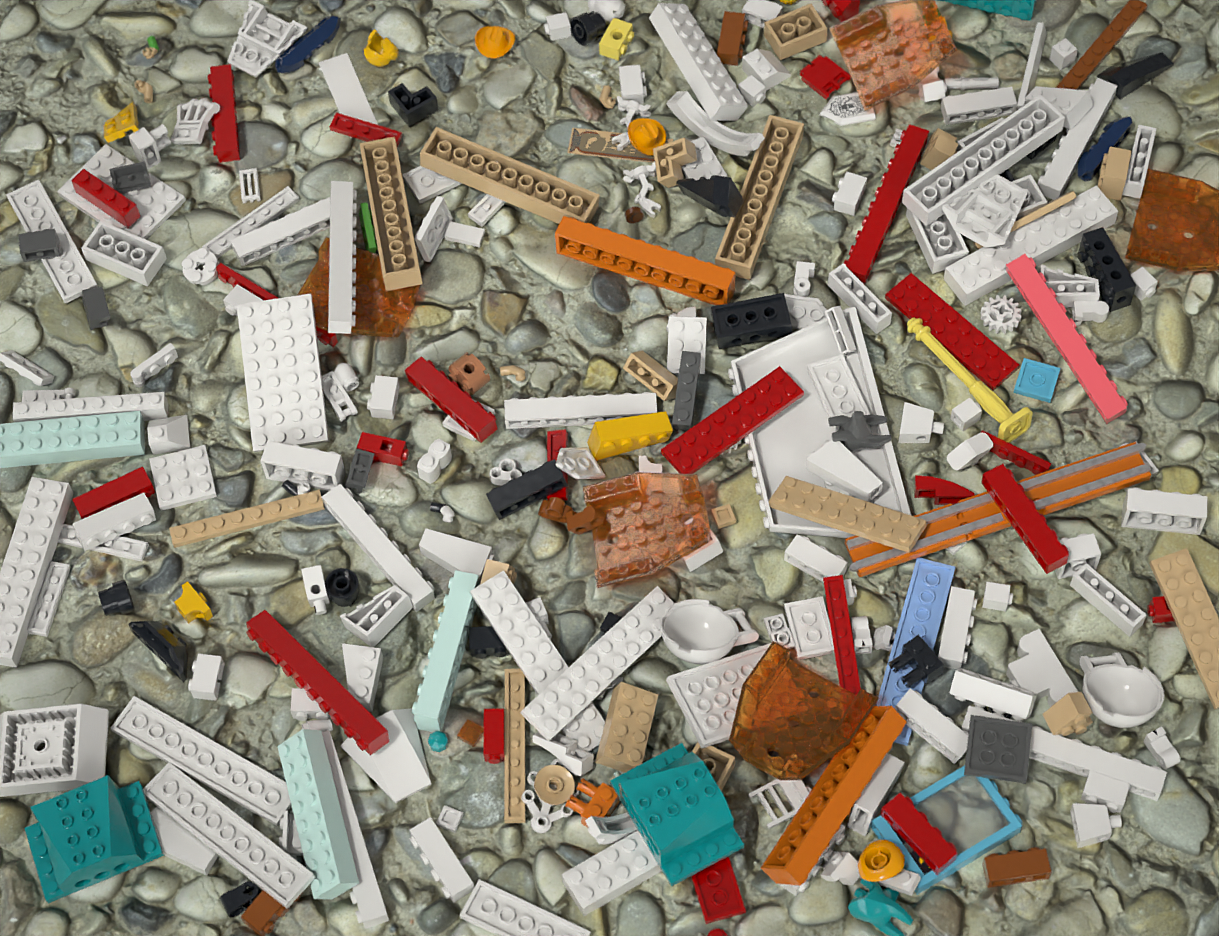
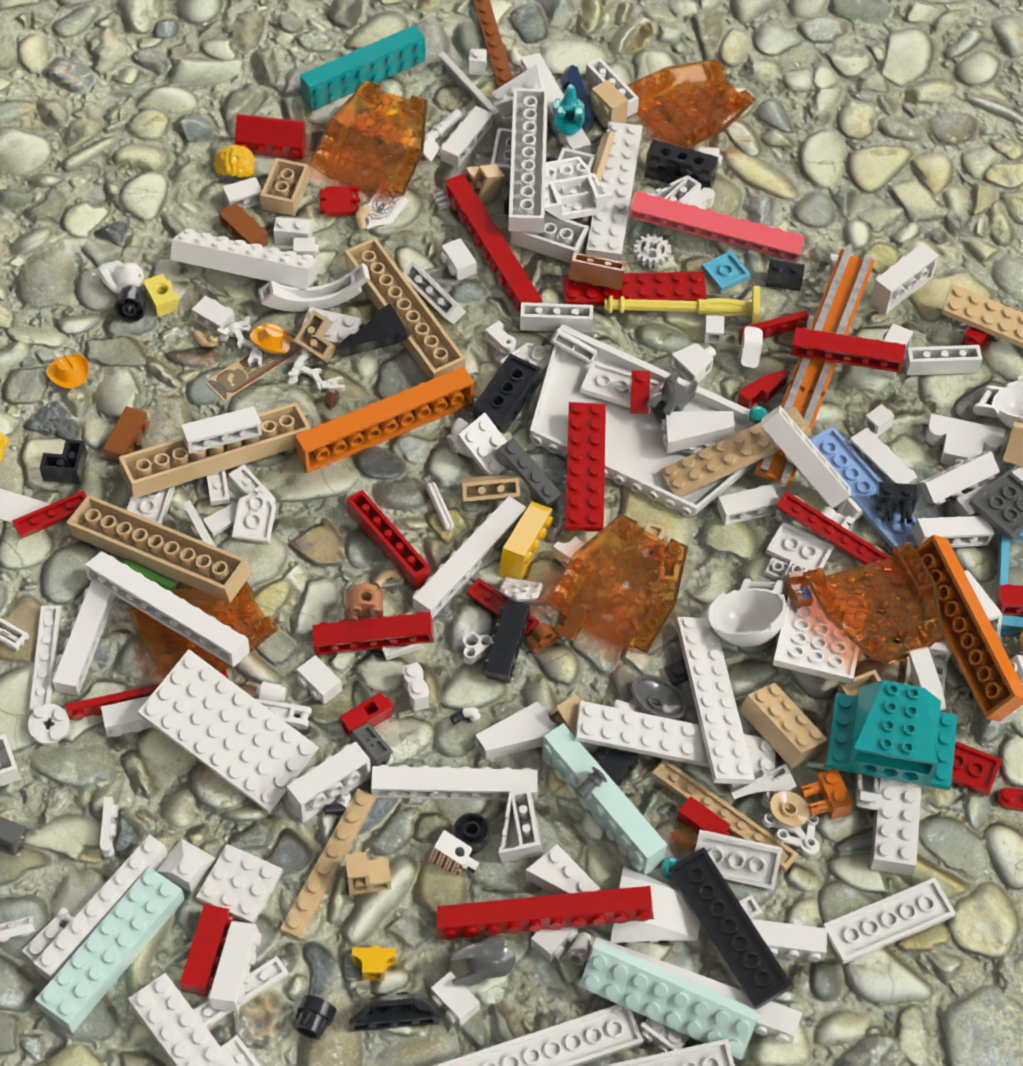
camera: 55 degrees left, 5 degrees down
white brick [544,12,571,41] -> none
black wedge [1097,52,1174,100] -> none
none -> dark orange brick [103,406,150,464]
none -> white brick [181,407,262,454]
none -> white plate [229,464,276,503]
none -> white tile [231,485,276,543]
none -> tan brick [345,851,392,895]
none -> red brick [347,490,431,589]
none -> tan arm [355,204,371,230]
none -> white brick [402,261,466,324]
none -> white axle [426,482,454,531]
none -> dark grey piece [449,935,516,986]
none -> teal piece [552,85,585,135]
none -> dark orange brick [568,252,626,290]
none -> dark grey pin [575,767,607,799]
none -> red slope [630,370,650,414]
none -> dark grey dish [631,675,687,720]
none -> black plate [668,847,794,1010]
none -> white plate [695,830,783,890]
none -> teal tile [749,406,767,425]
none -> white brick [761,405,851,509]
none -> black brick [765,259,805,291]
none -> dark orange leg [784,570,812,607]
none -> white slope [908,646,946,710]

